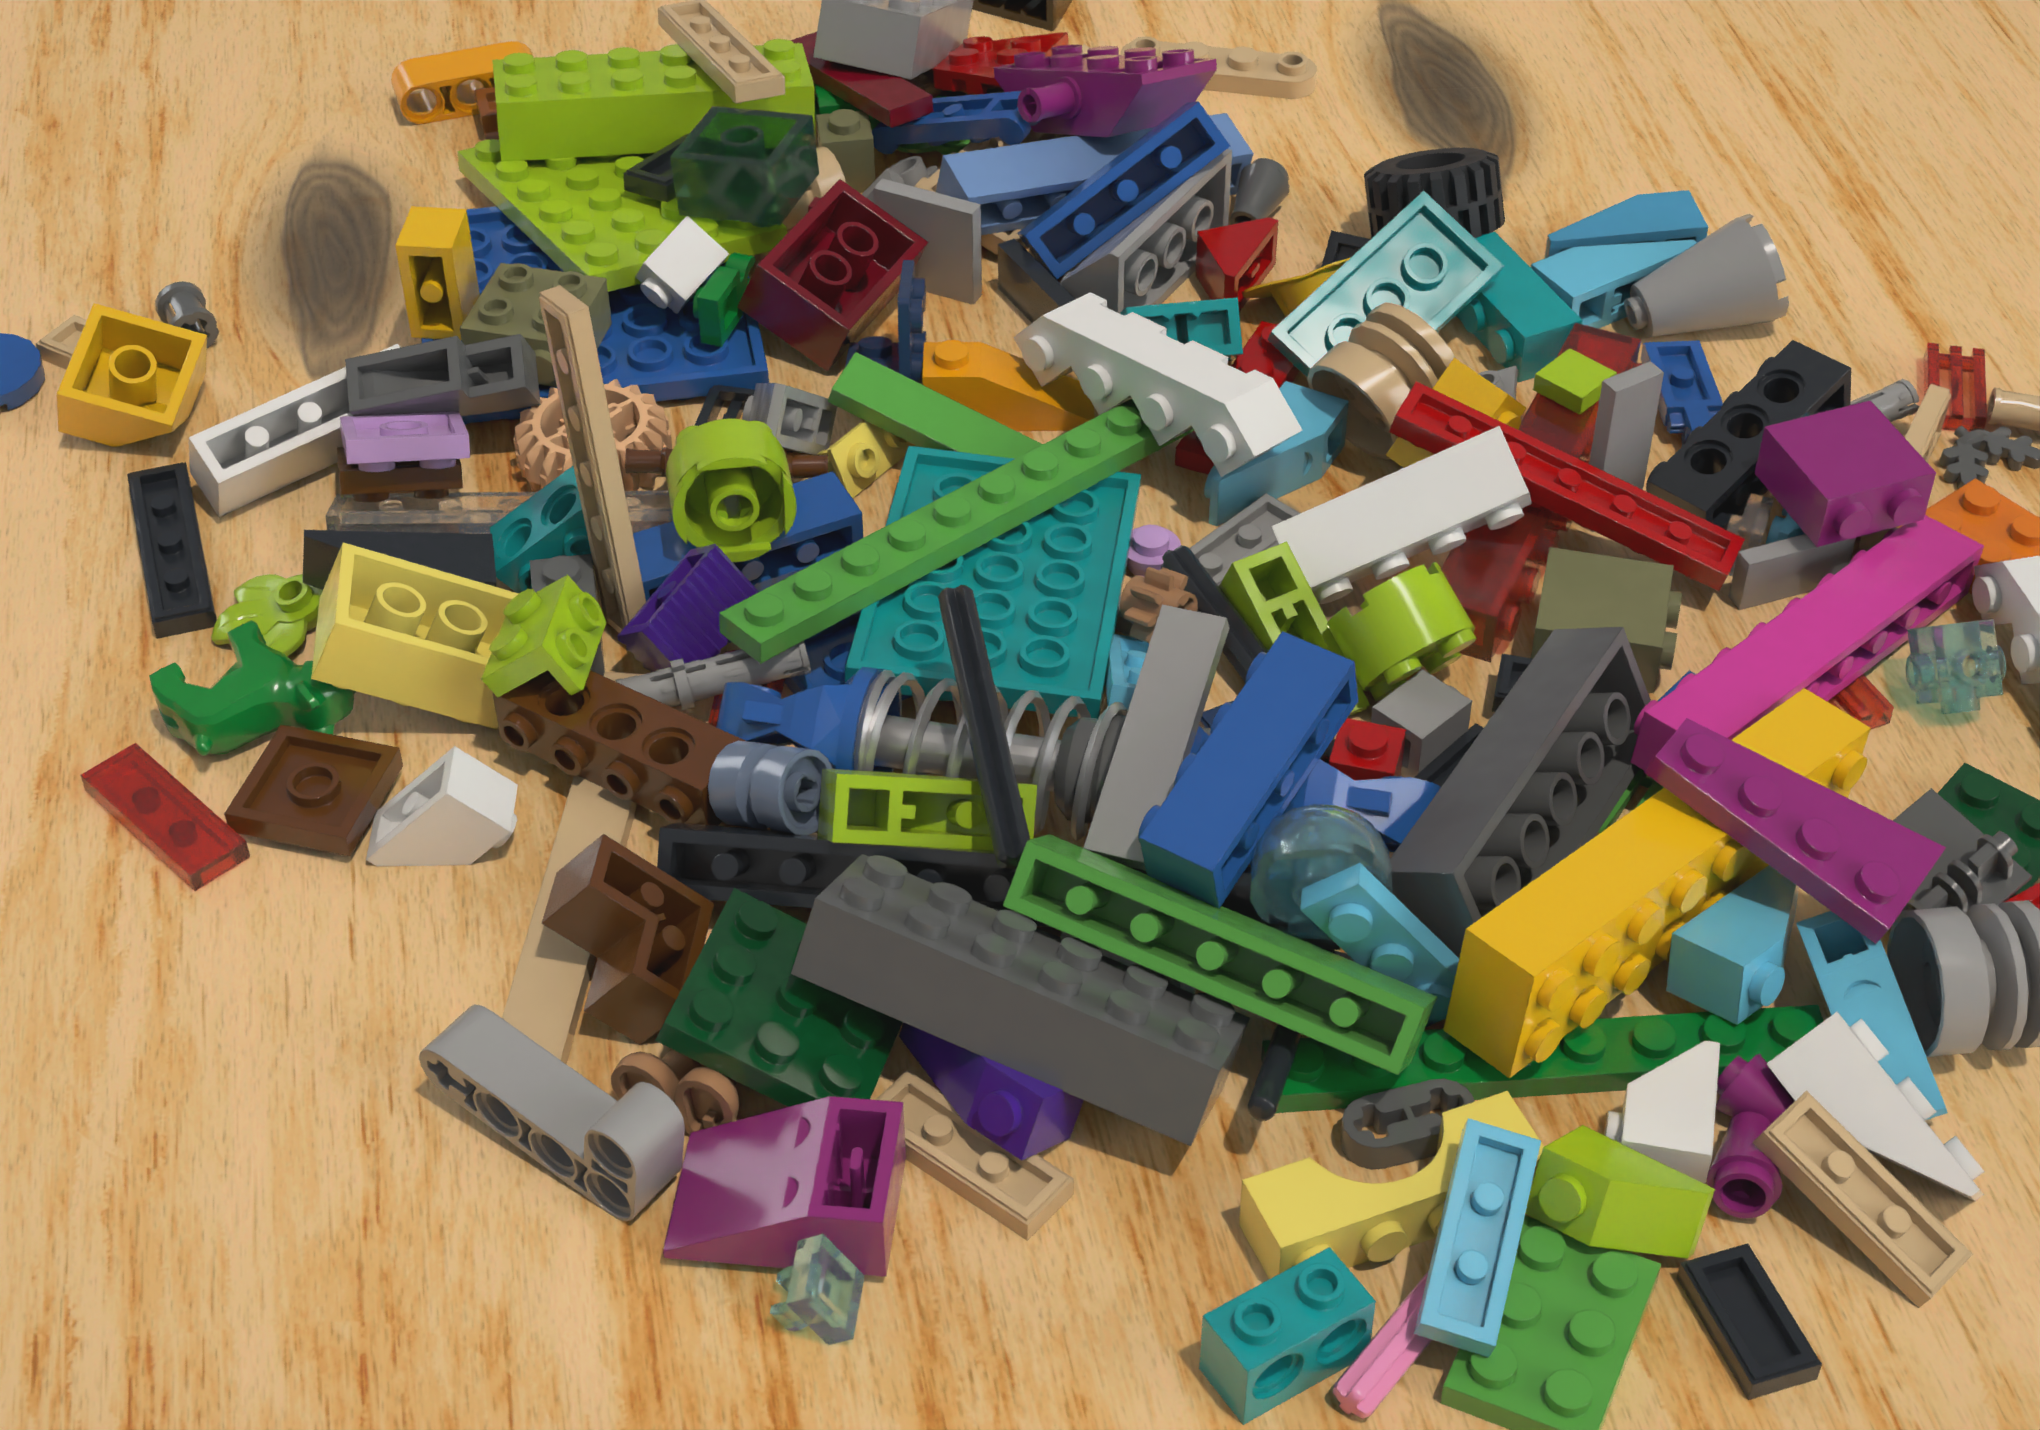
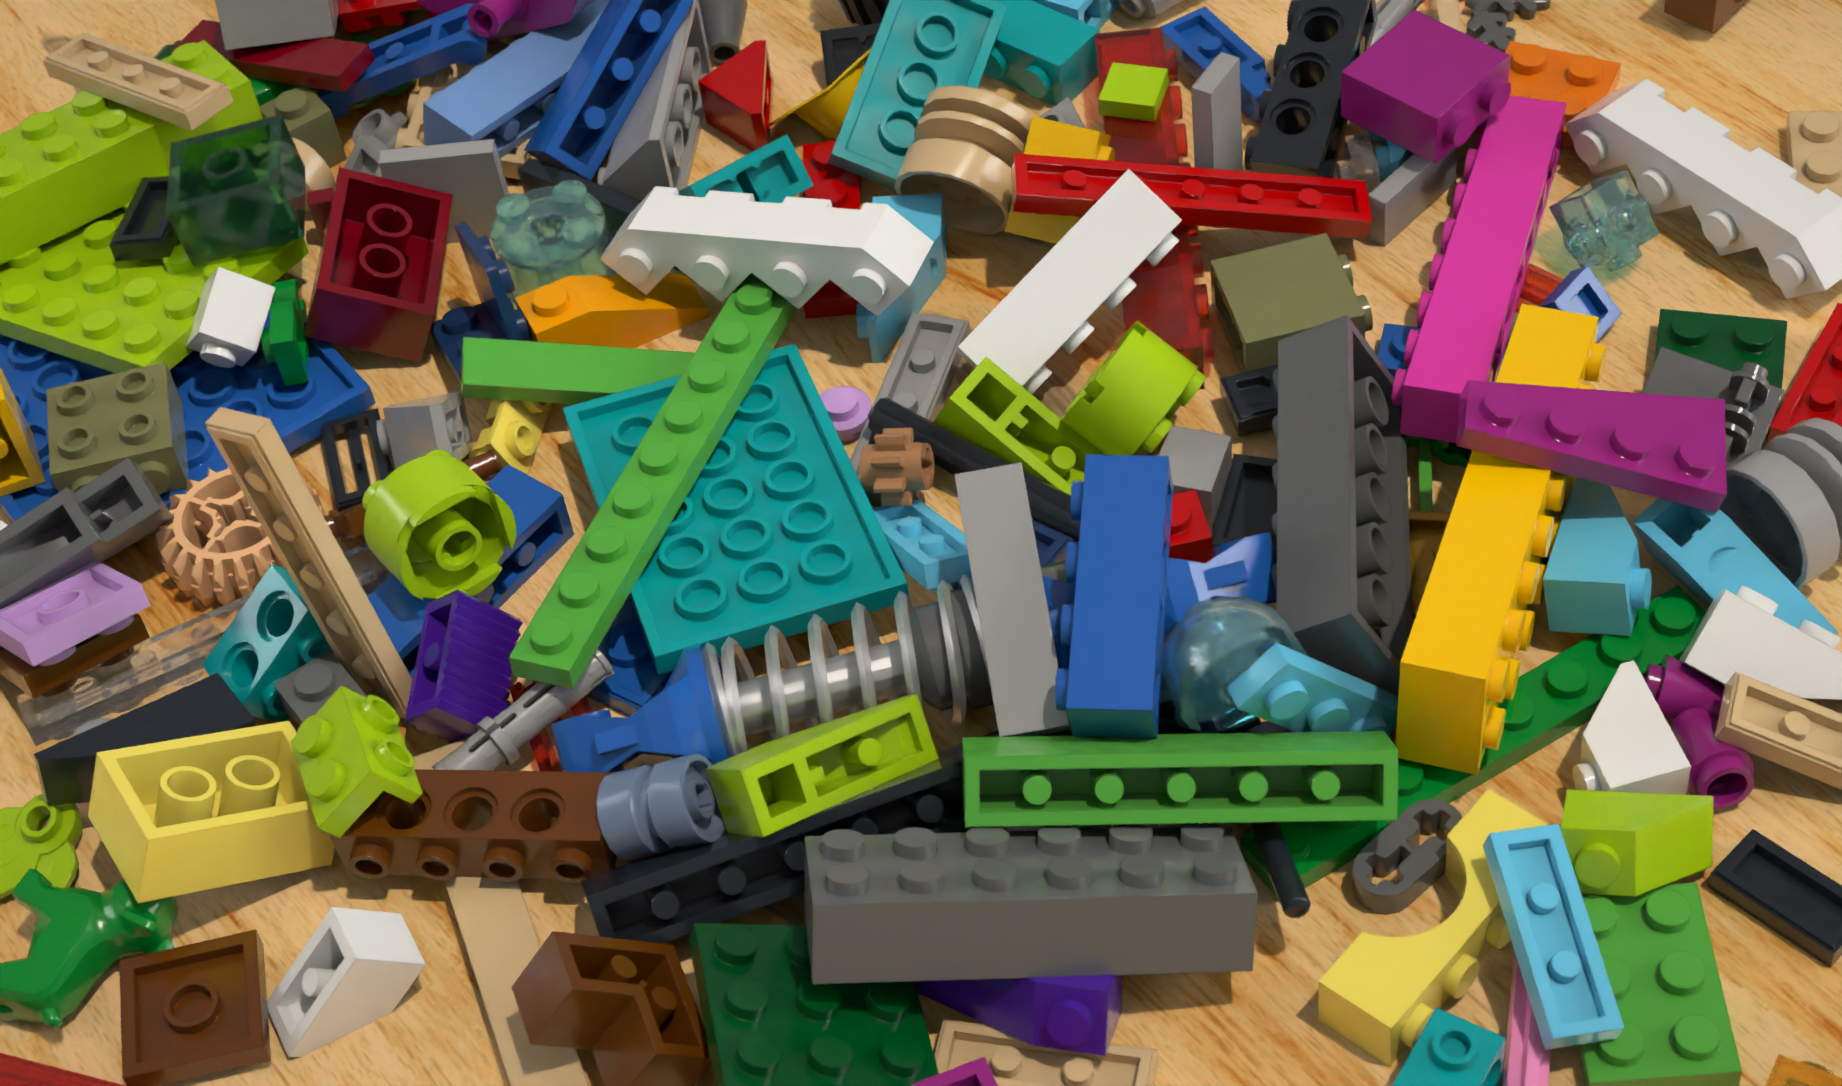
camera: 20 degrees left, 5 degrees up
black axle [938,585,1030,872] -> none
none -> clear light blue brick [490,180,617,304]
none -> plate [1539,266,1622,342]

